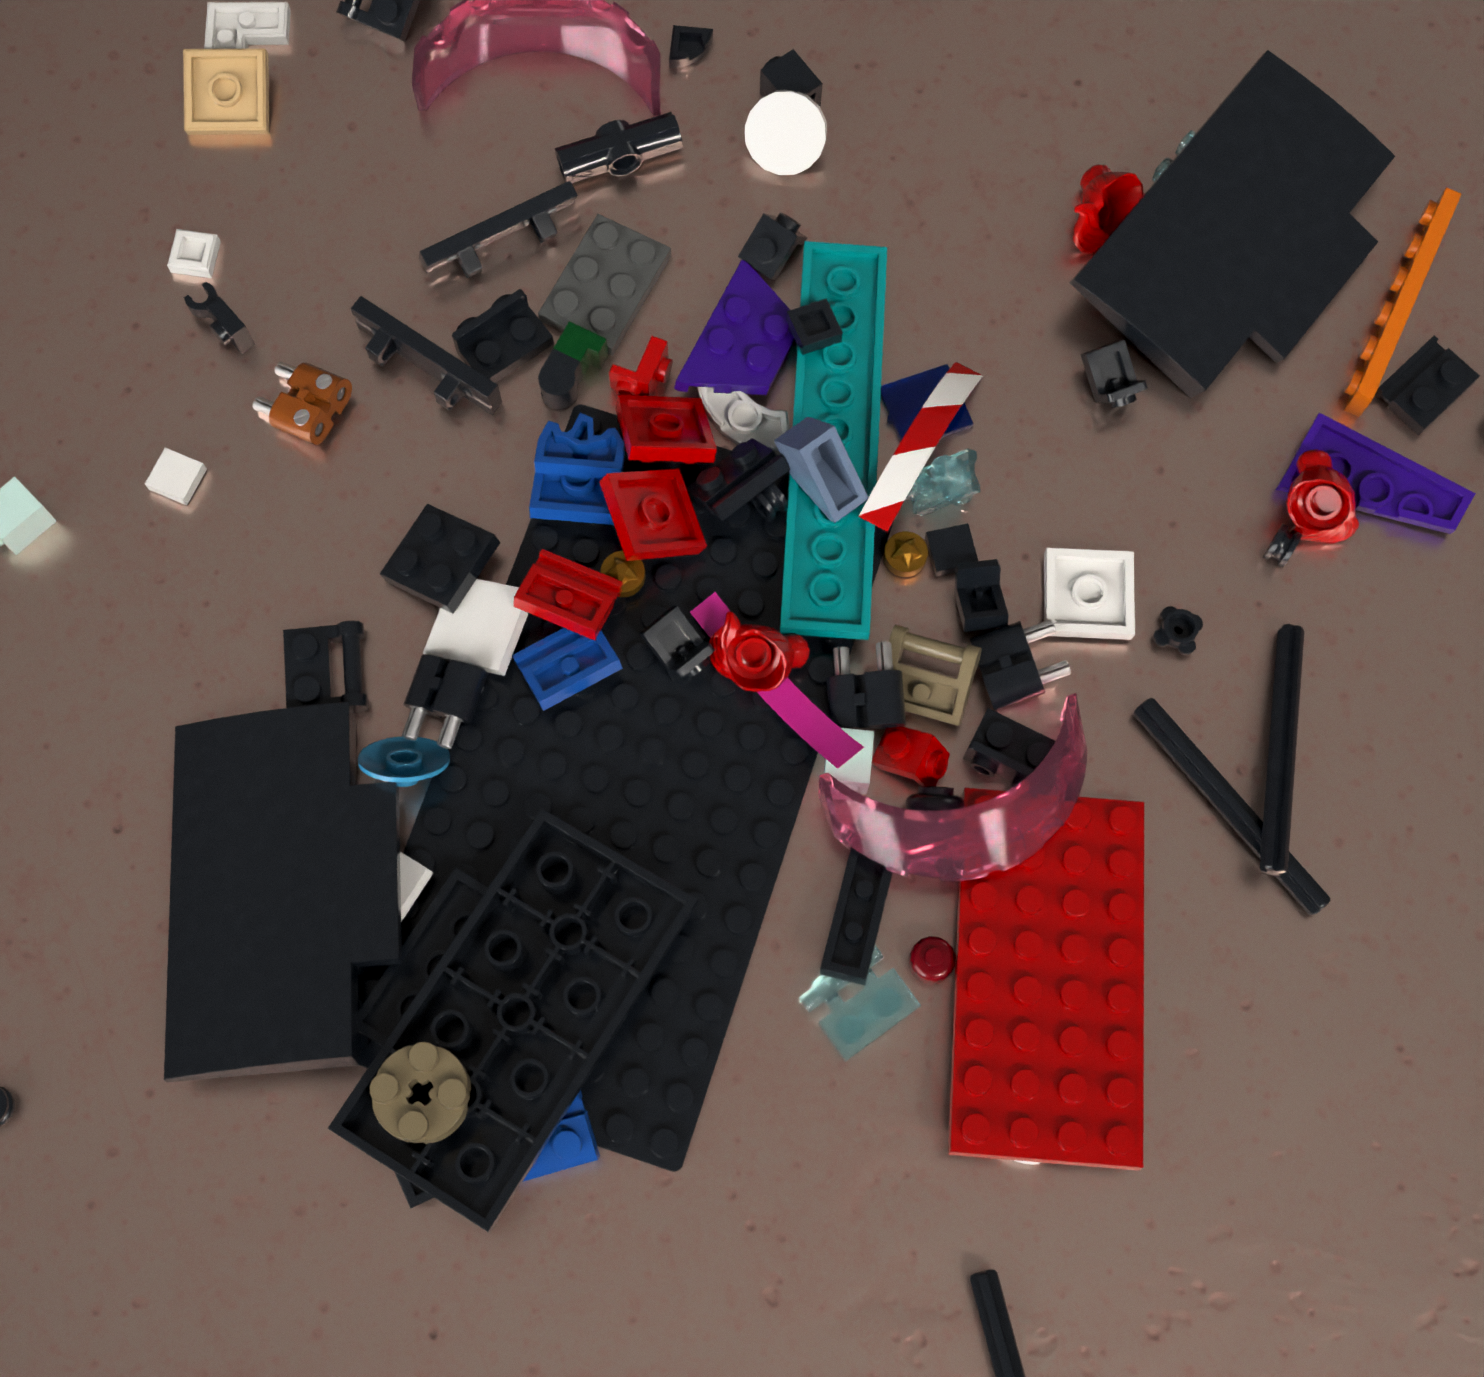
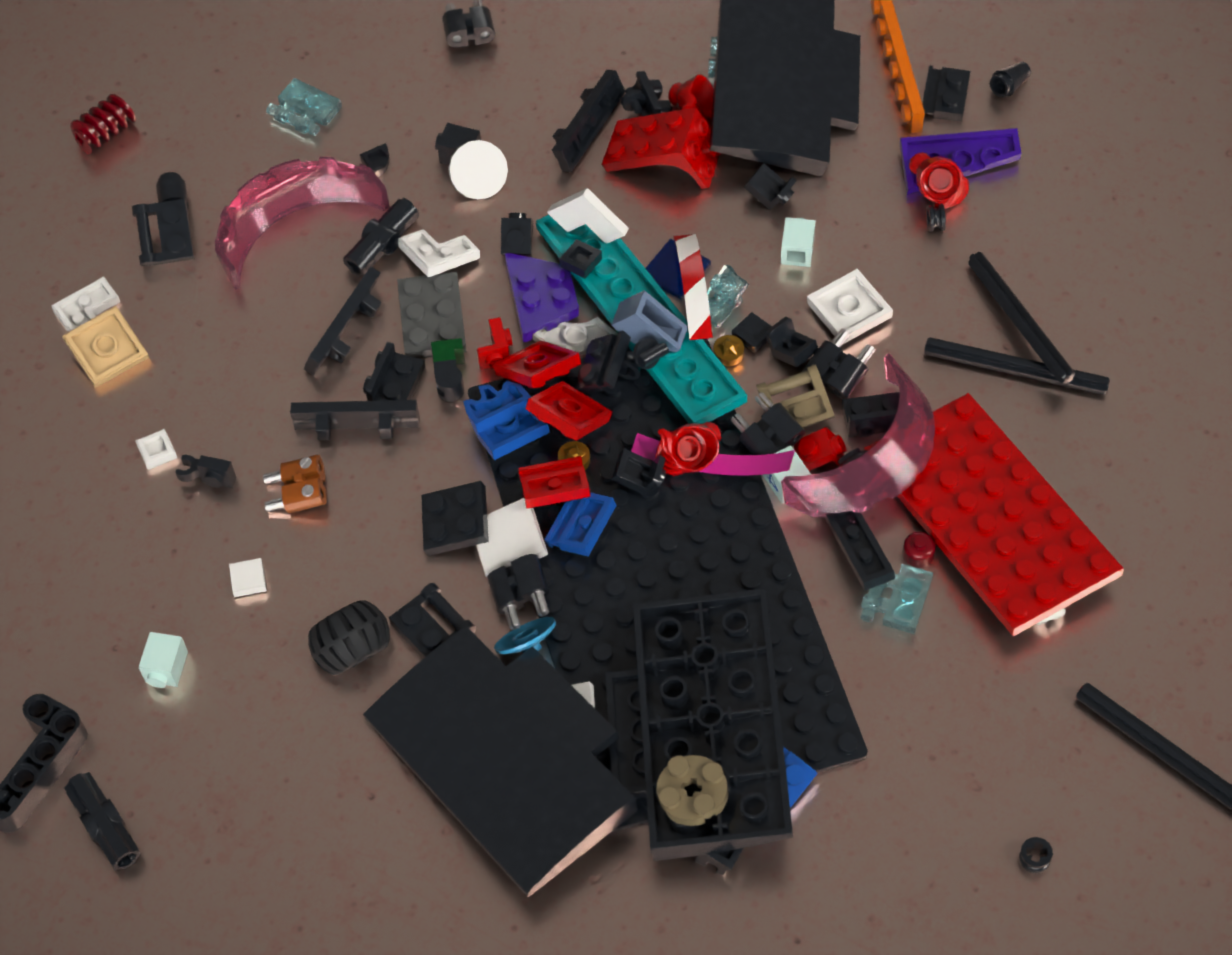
camera: 30 degrees left, 15 degrees down
black plate [1153,606,1203,655] -> none
none -> black wheel [308,600,390,675]
none -> white tile [398,229,480,277]
none -> white tile [547,188,629,244]
none -> black hinge [552,69,625,172]
none -> red bracket [601,107,721,189]
none -> black hips [621,71,672,117]
none -> black plate [633,338,669,369]
none -> light aqua brick [781,217,816,267]

